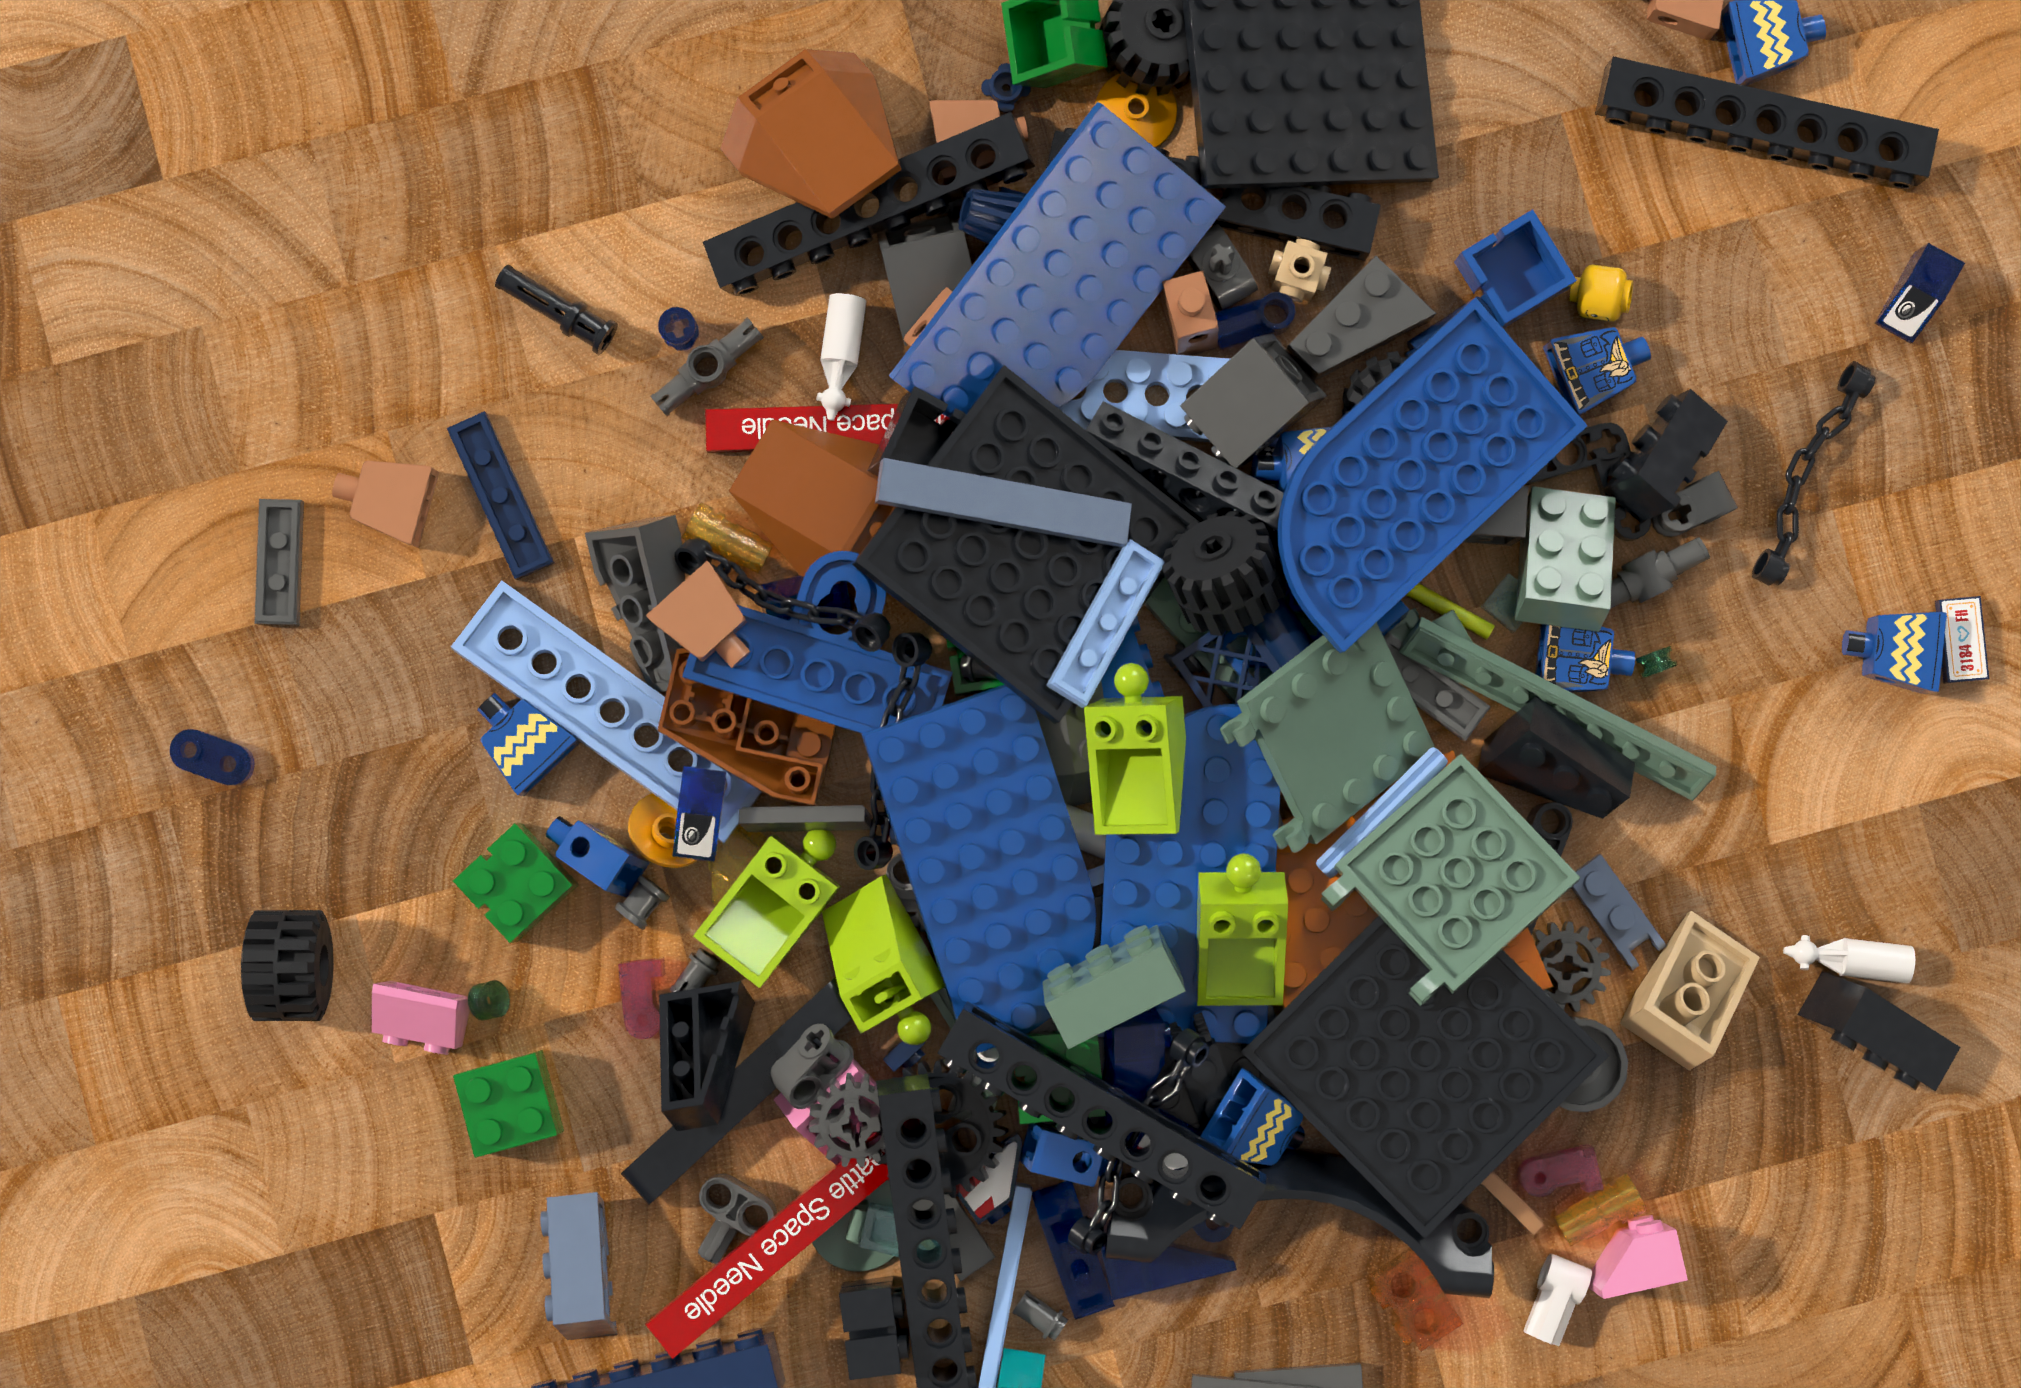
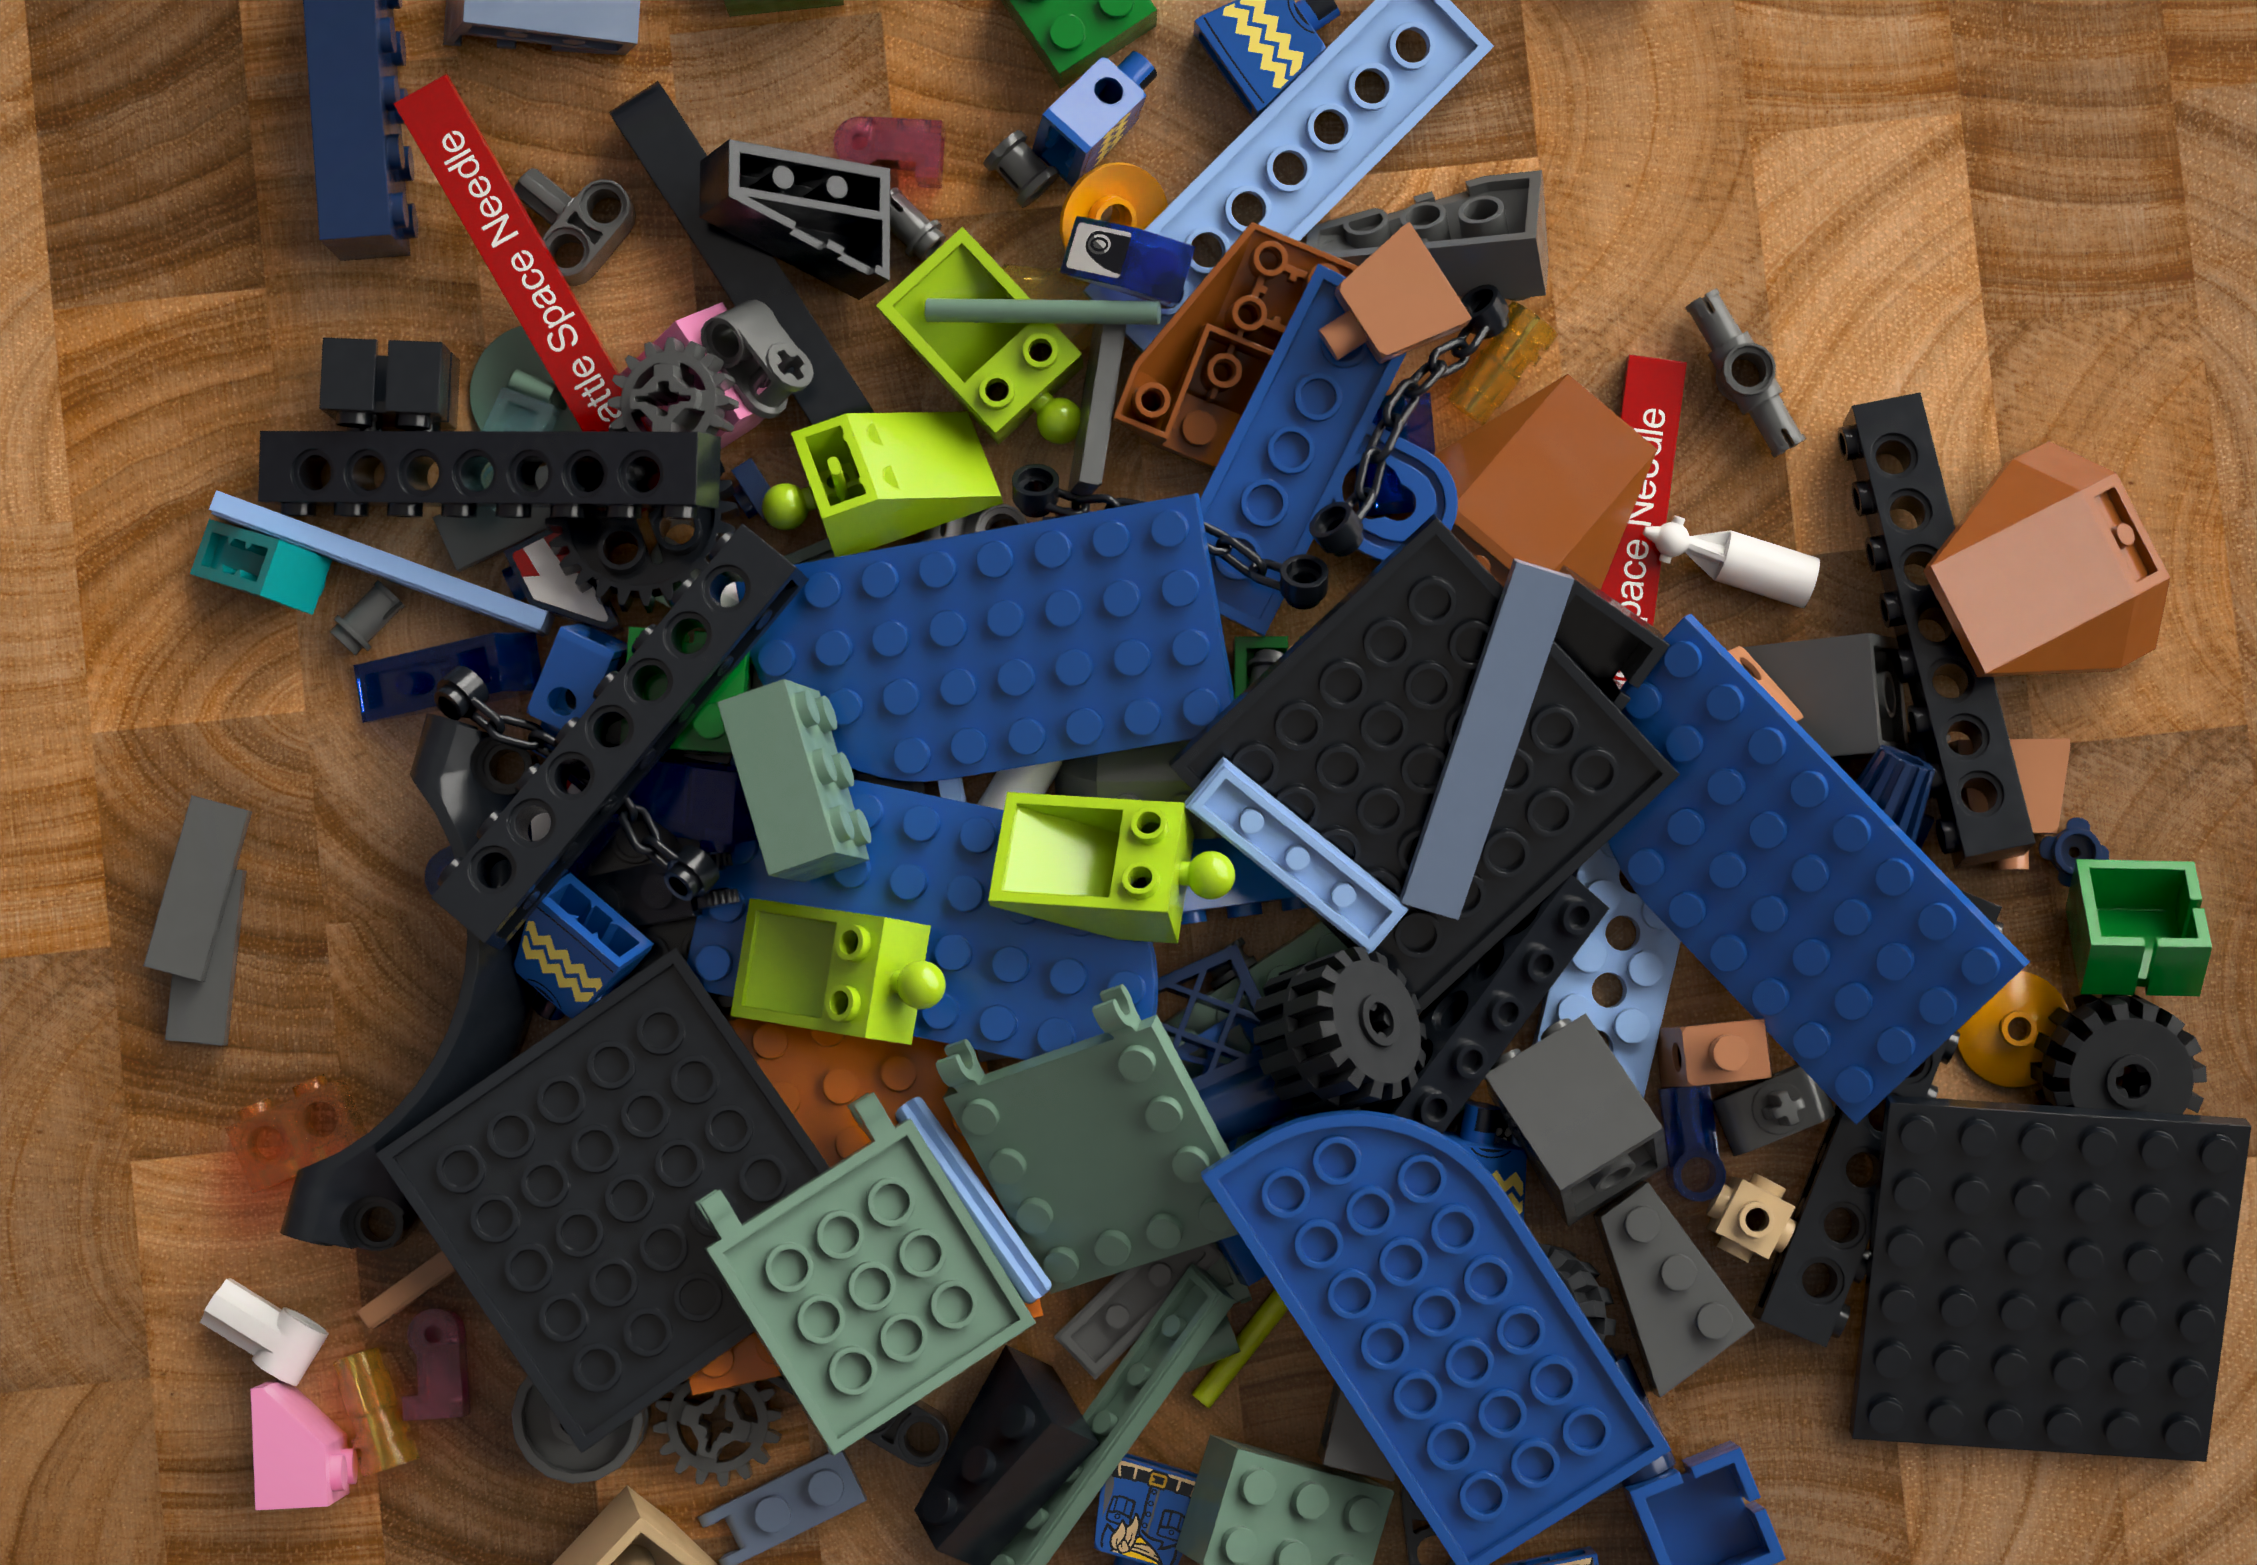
camera: 100 degrees right, 0 degrees up
dark blue tile [447,411,555,580] -> none
black pin [495,265,618,355] -> none
clear blue bush [658,307,699,351] -> none
clear blue slope [1101,1243,1237,1300] -> none
clear light blue plate [1480,574,1523,633] -> none
none -> sand green bar [925,298,1161,325]

